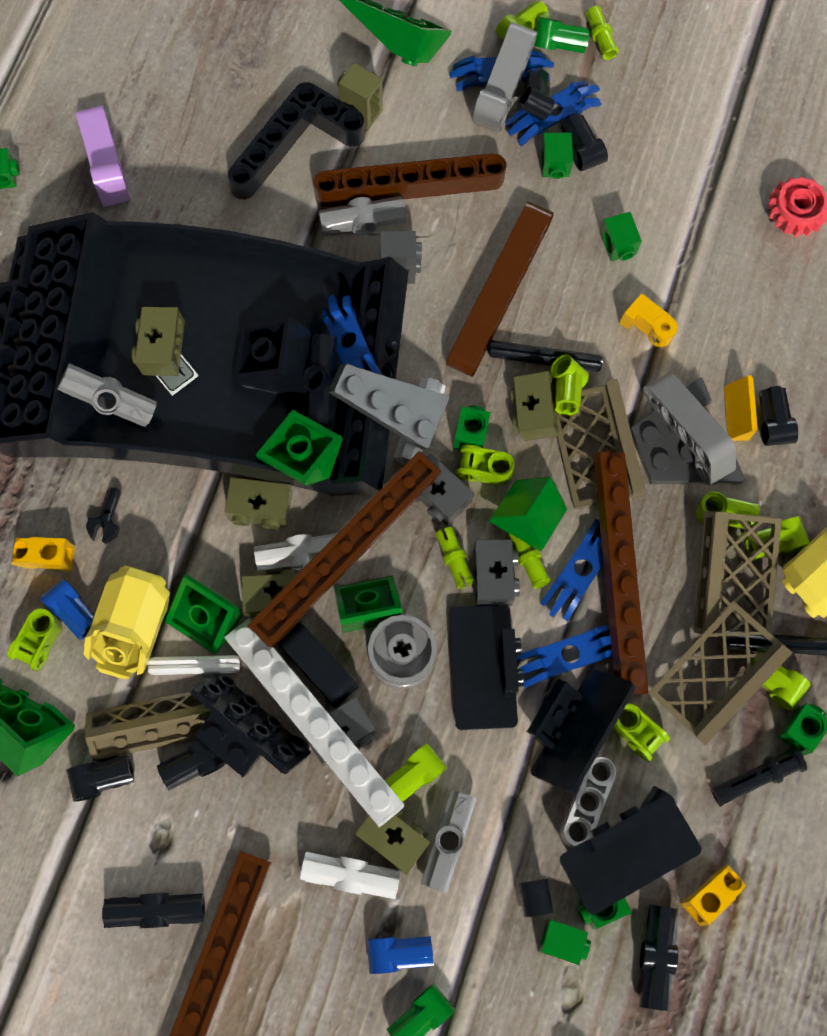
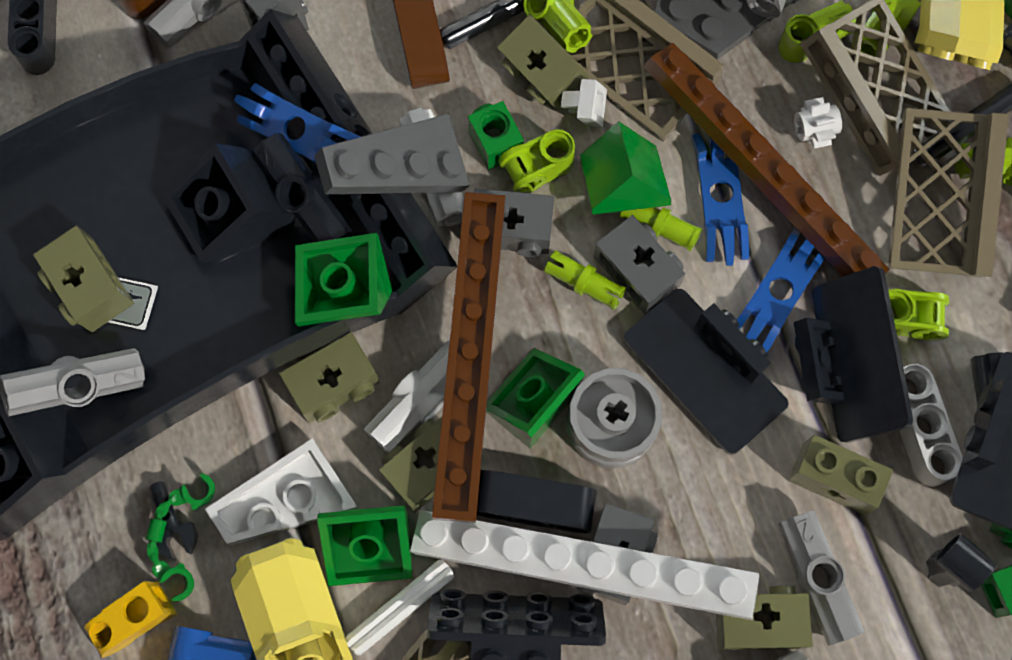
camera: 35 degrees left, 0 degrees up
lime piece [385,743,447,802] -> none
none -> green piece [145,473,215,601]
none -> white wing [205,438,359,546]
none -> white tile [561,79,607,127]
none -> olive brick [788,435,893,515]
none -> white gear [794,97,842,149]

